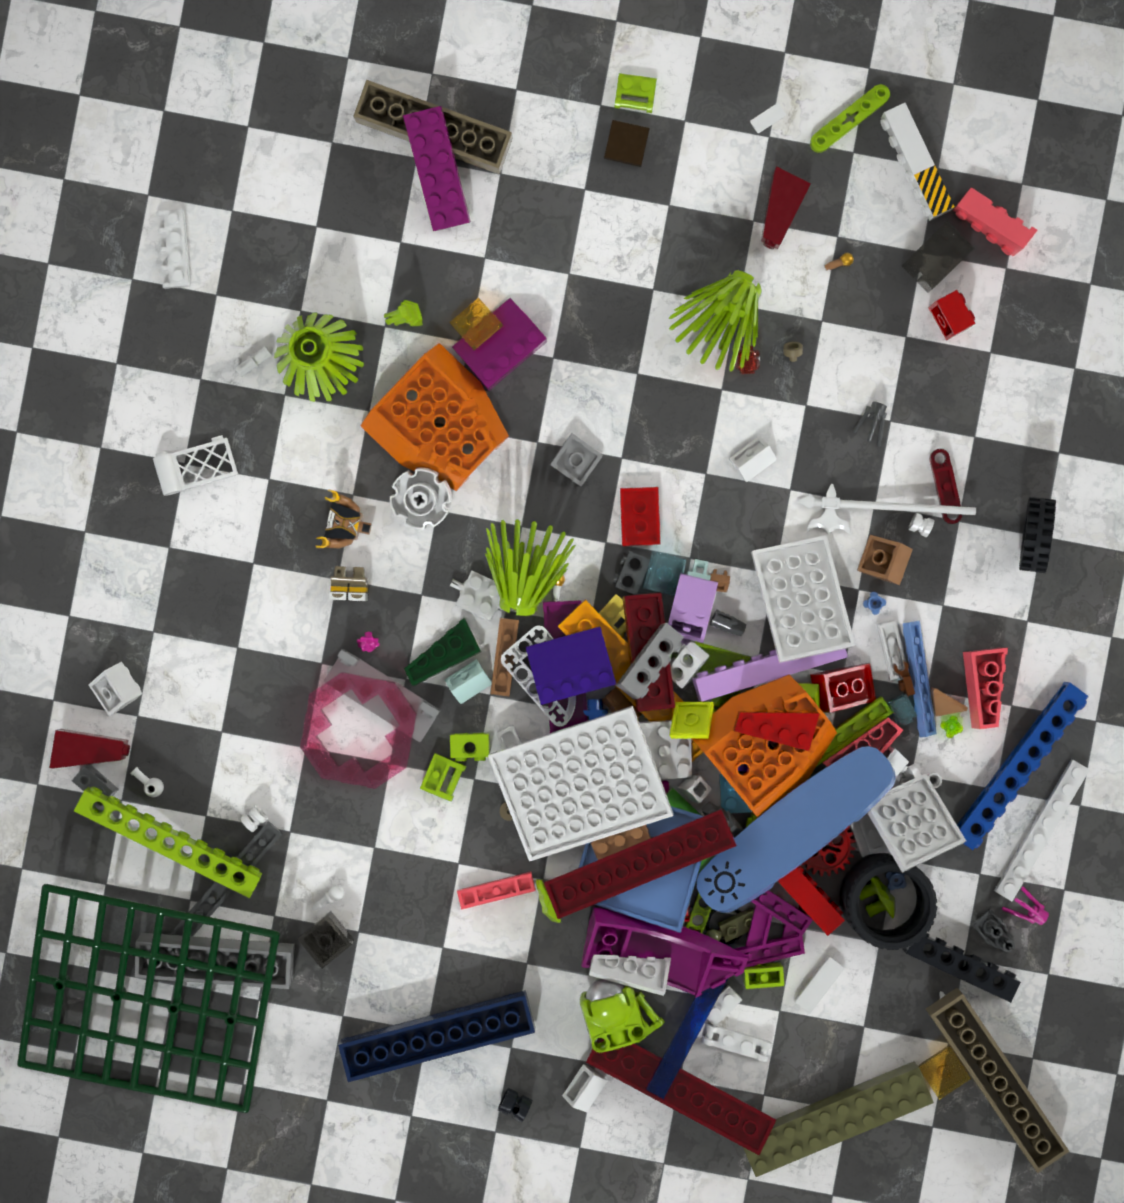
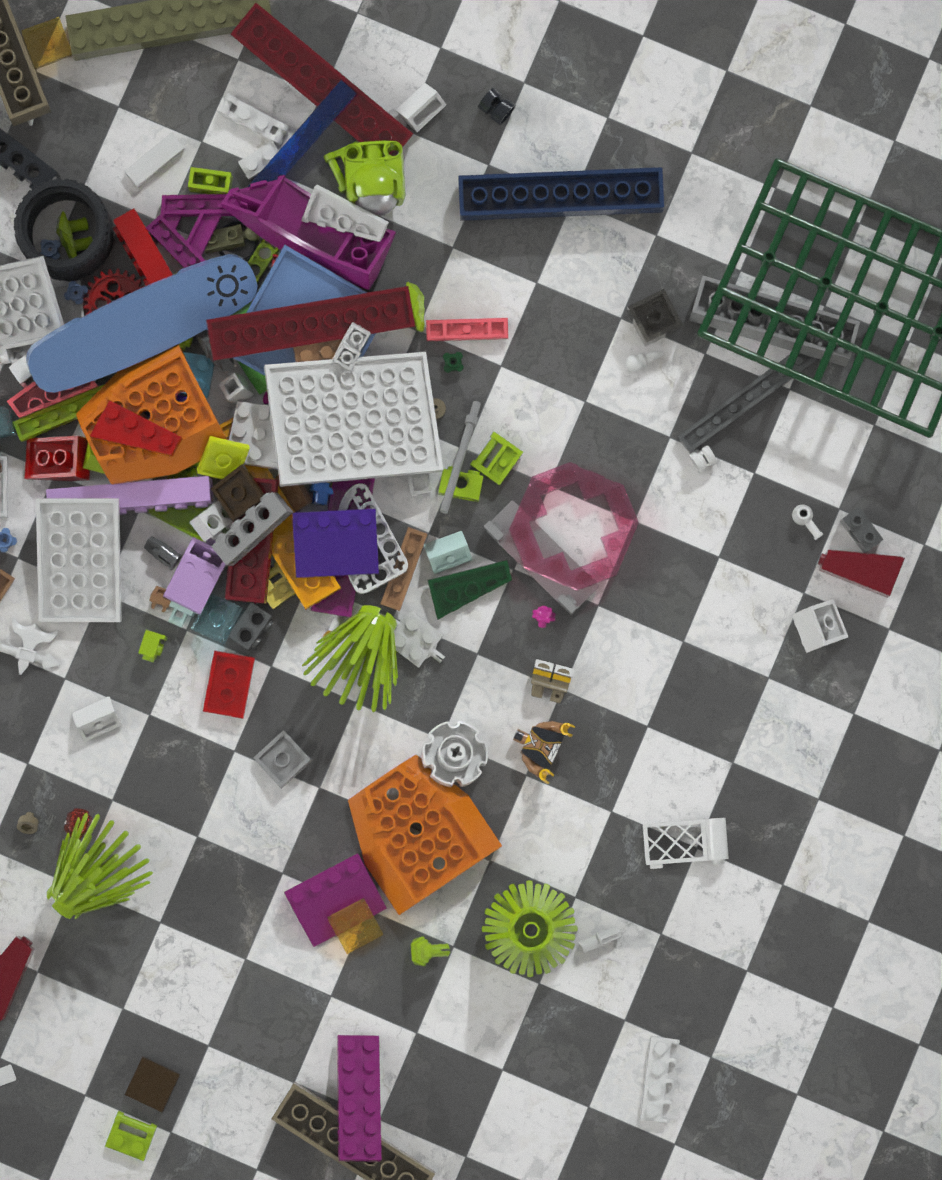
camera: 165 degrees left, 5 degrees down
lime brick [74,787,262,898] -> none
none -> medium blue plate [64,281,88,305]
none -> lime brick [138,630,167,663]
none -> dark brown tile [210,464,265,522]
none -> white slope [332,322,371,371]
none -> light grey bar [440,401,481,514]
none -> dark green plate [443,352,464,373]

